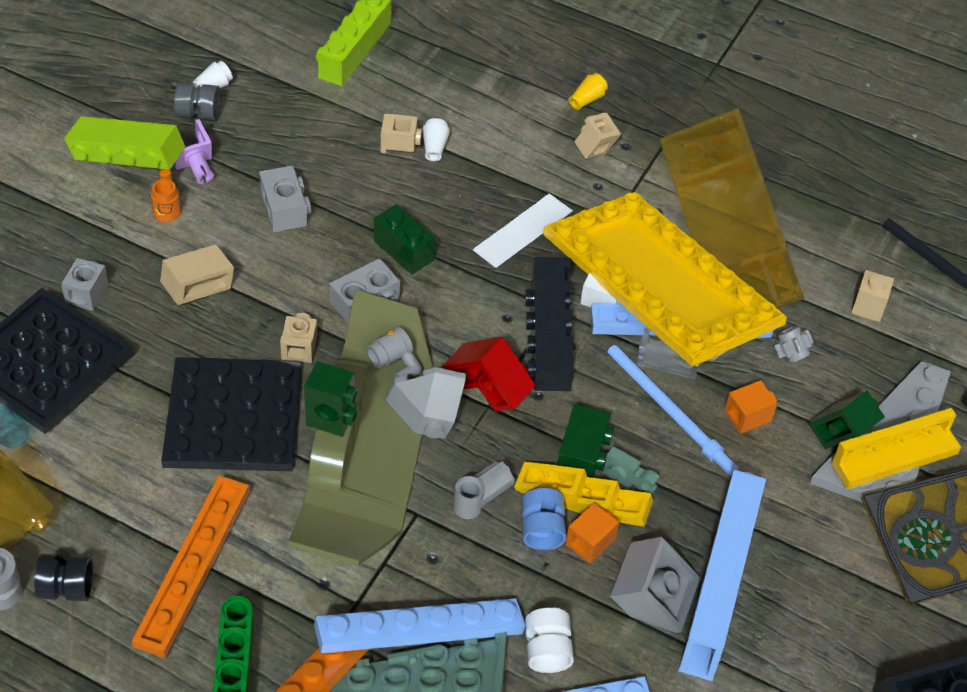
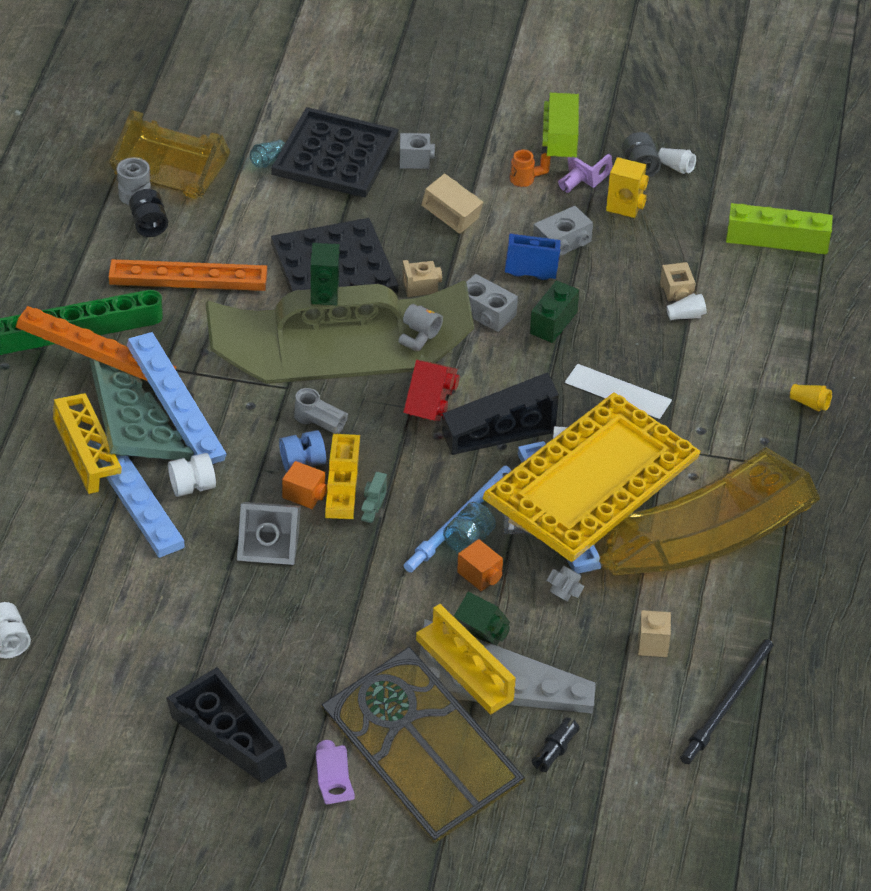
camera: 75 degrees right, 5 degrees down
light grey slope [386,367,466,439] -> none
dark green brick [557,404,614,478] -> none
tan brick [574,112,621,159] -> none
light blue brick [679,470,766,681] -> none
none -> clear light blue wheel [443,502,496,553]
none -> blue brick [505,234,561,280]
none -> yellow brick [606,157,649,218]

